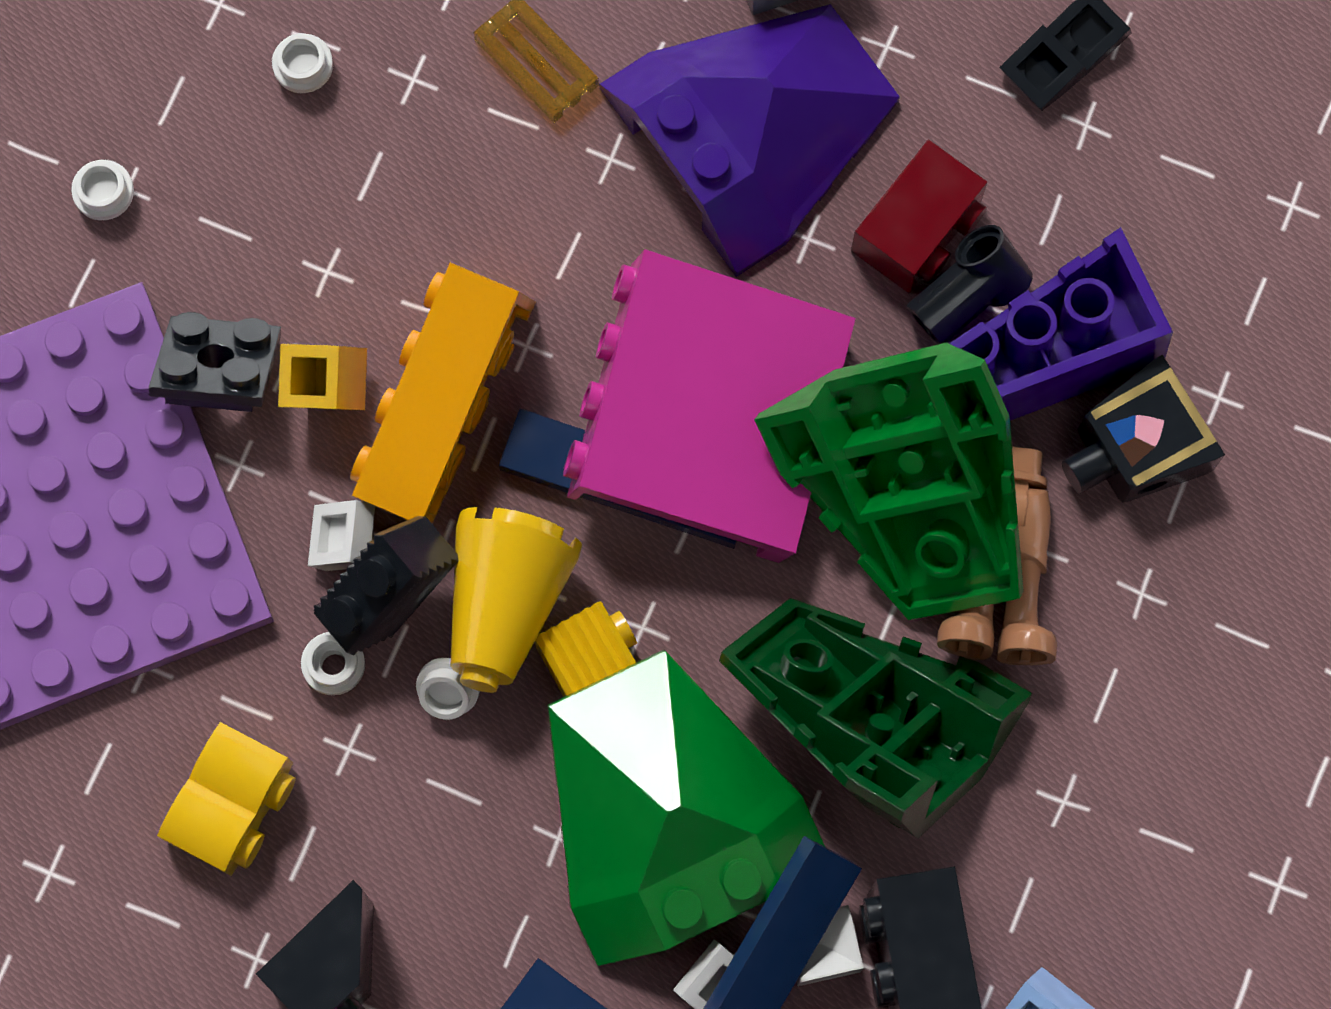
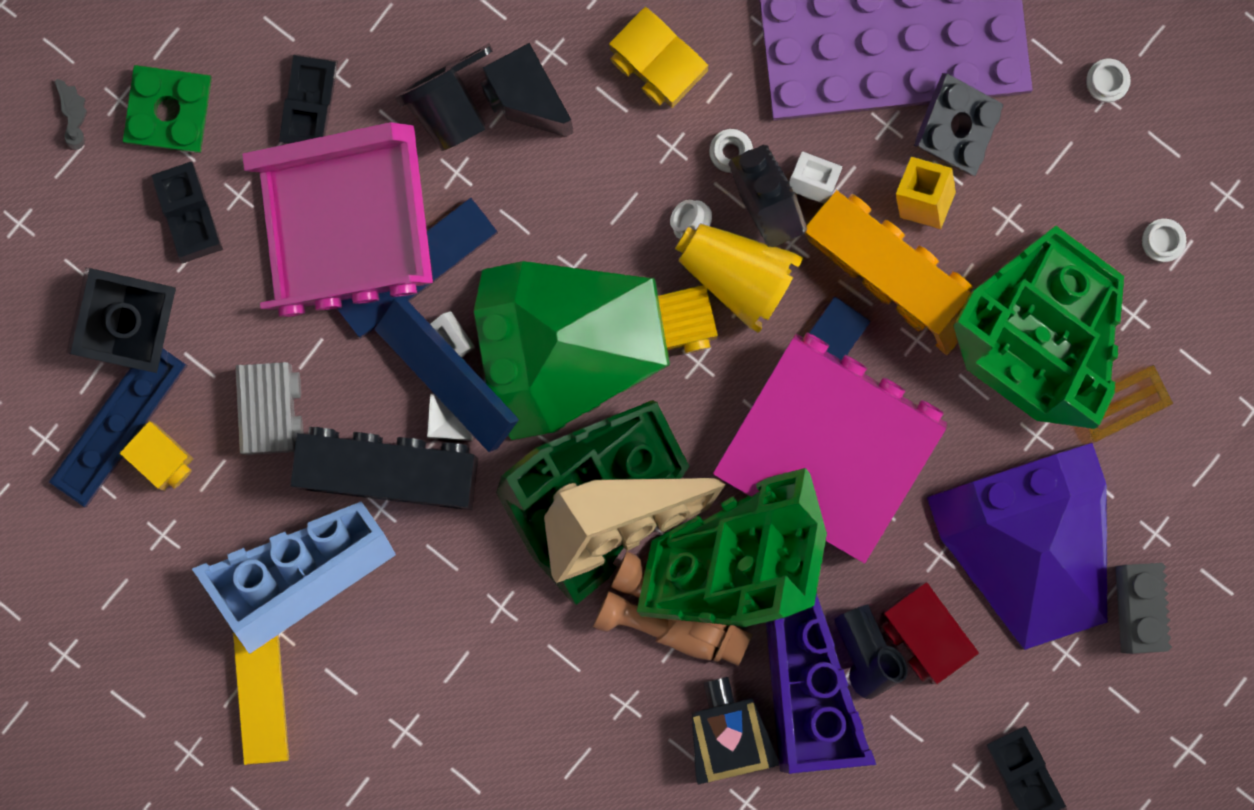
camera: 110 degrees right, 10 degrees up
none -> tan wedge [544,478,725,583]
none -> green wedge [953,226,1124,429]

